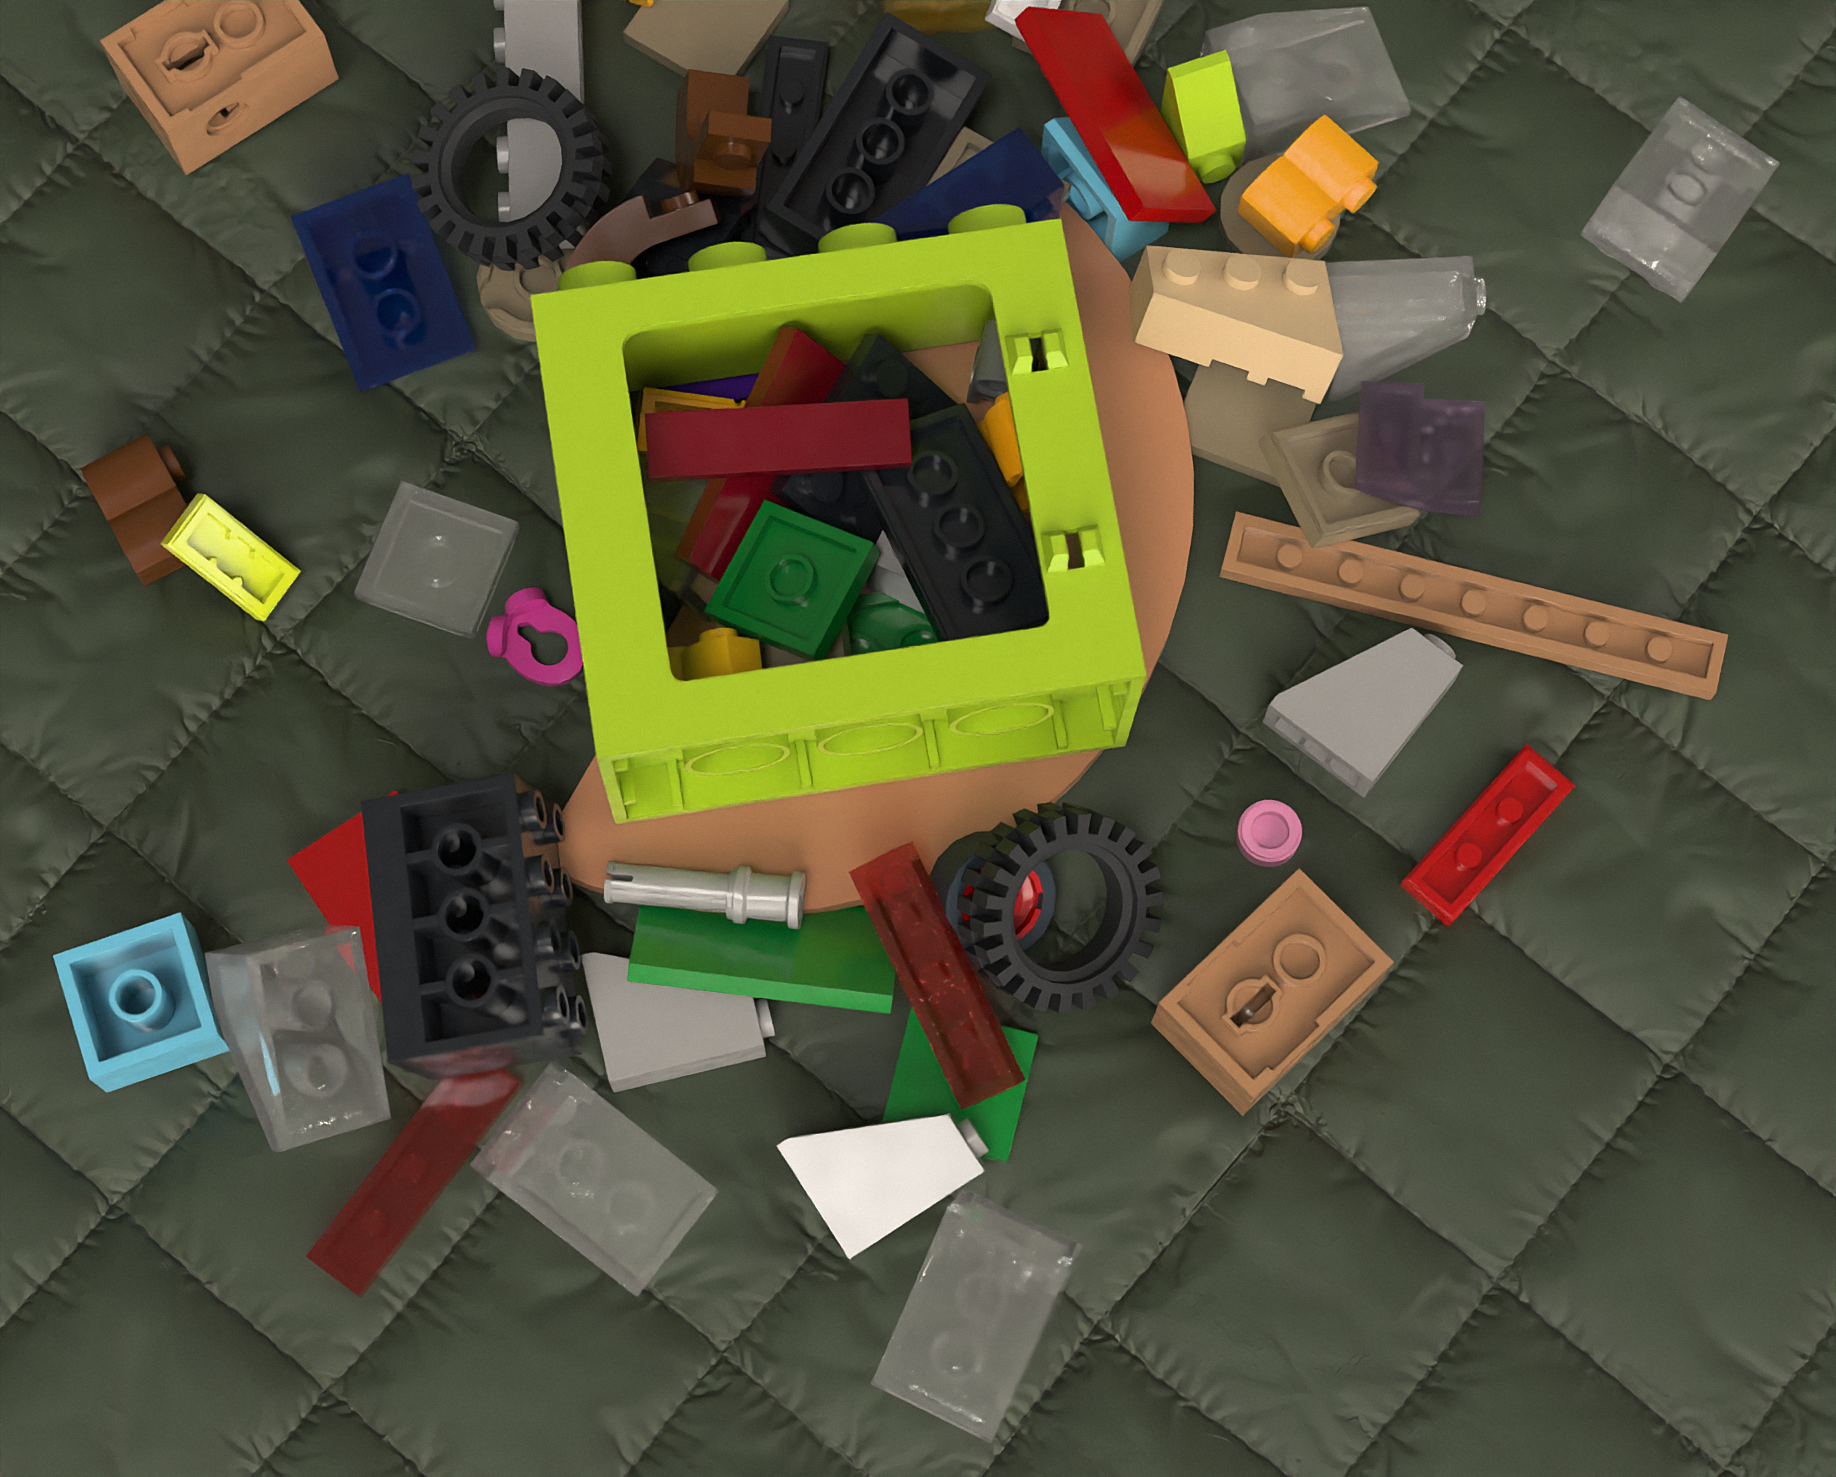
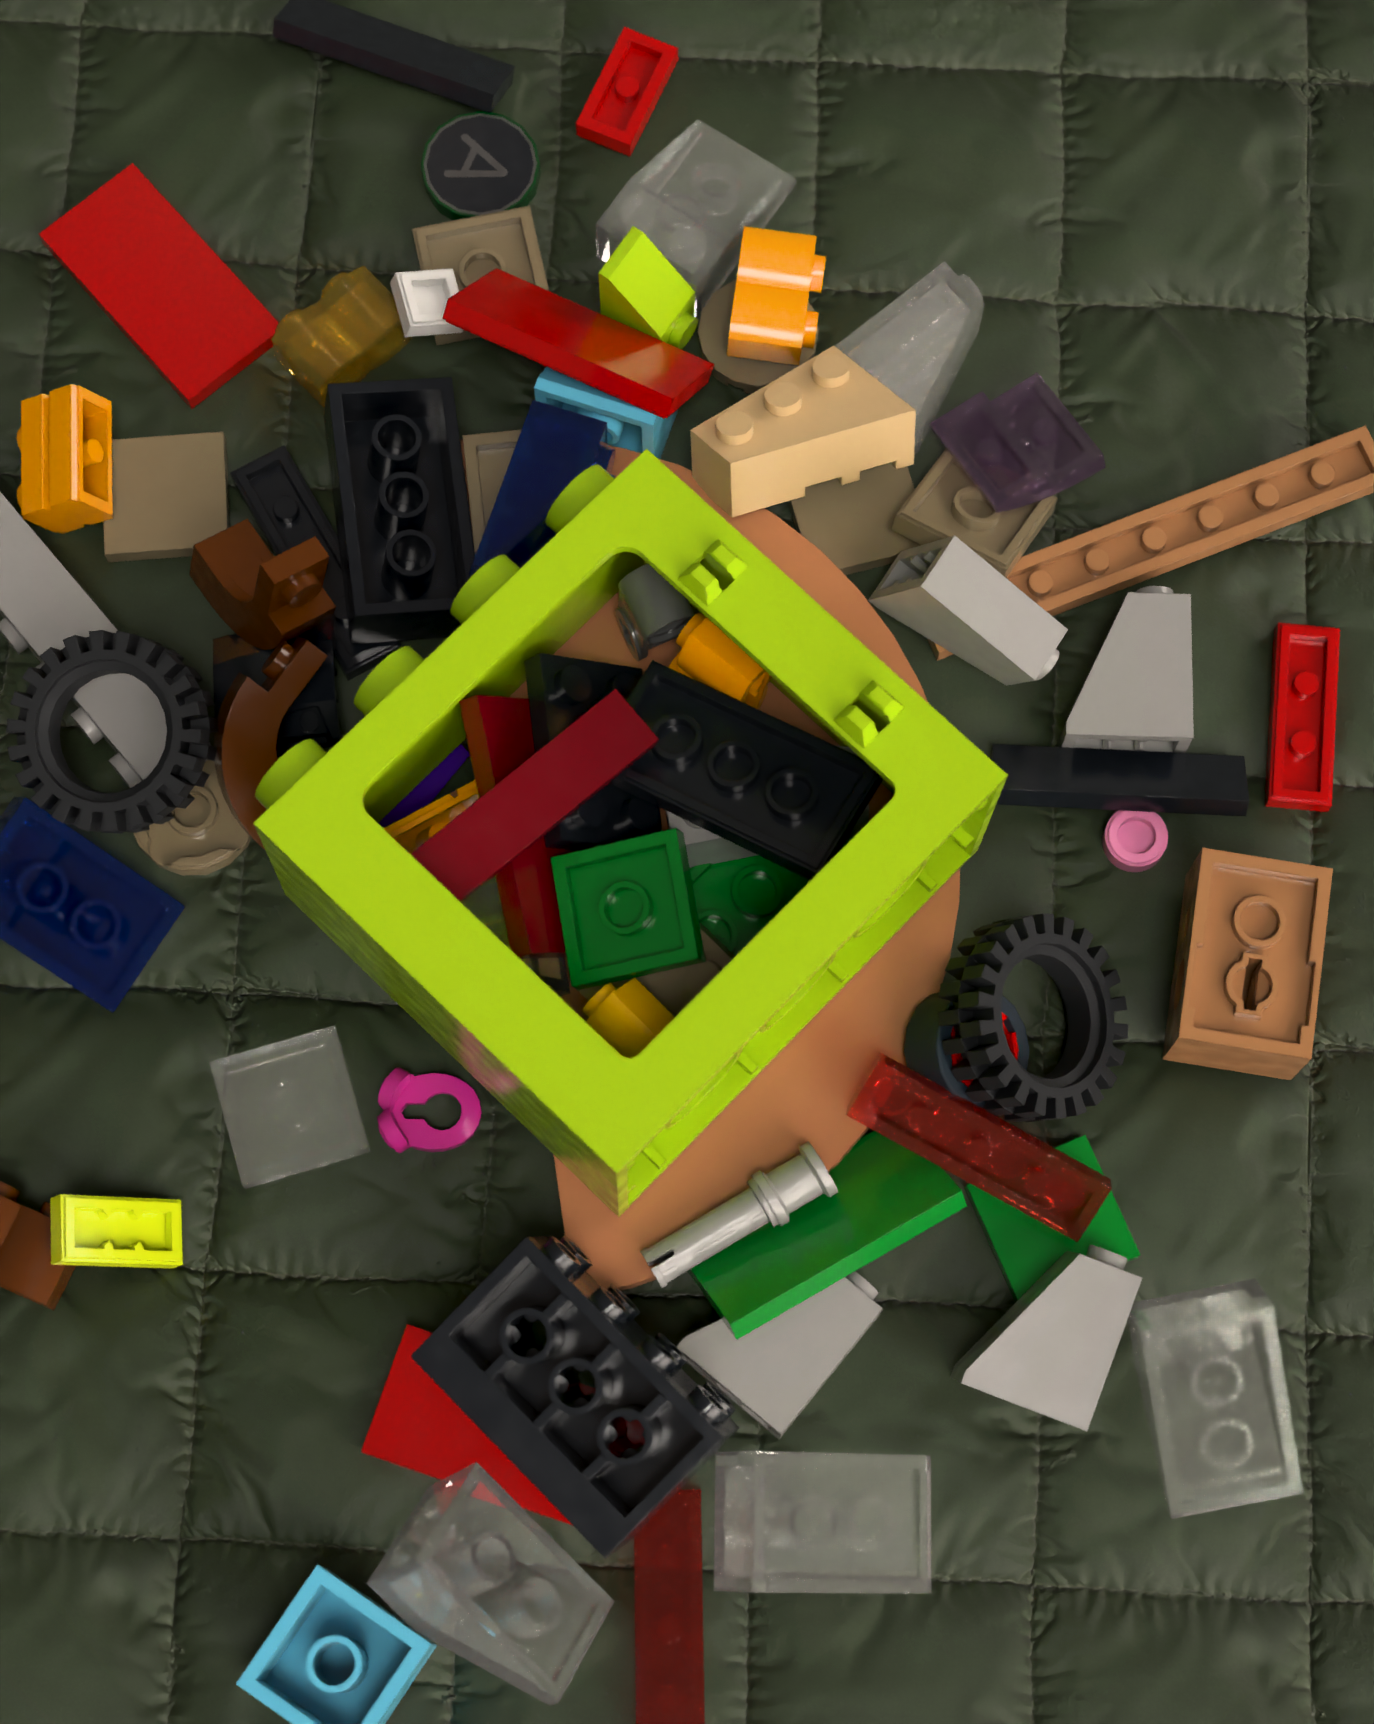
camera: 35 degrees left, 0 degrees up
clear slope [1580,96,1780,303] -> none
none -> light grey slope [868,535,1068,686]
none -> black tile [990,744,1249,816]

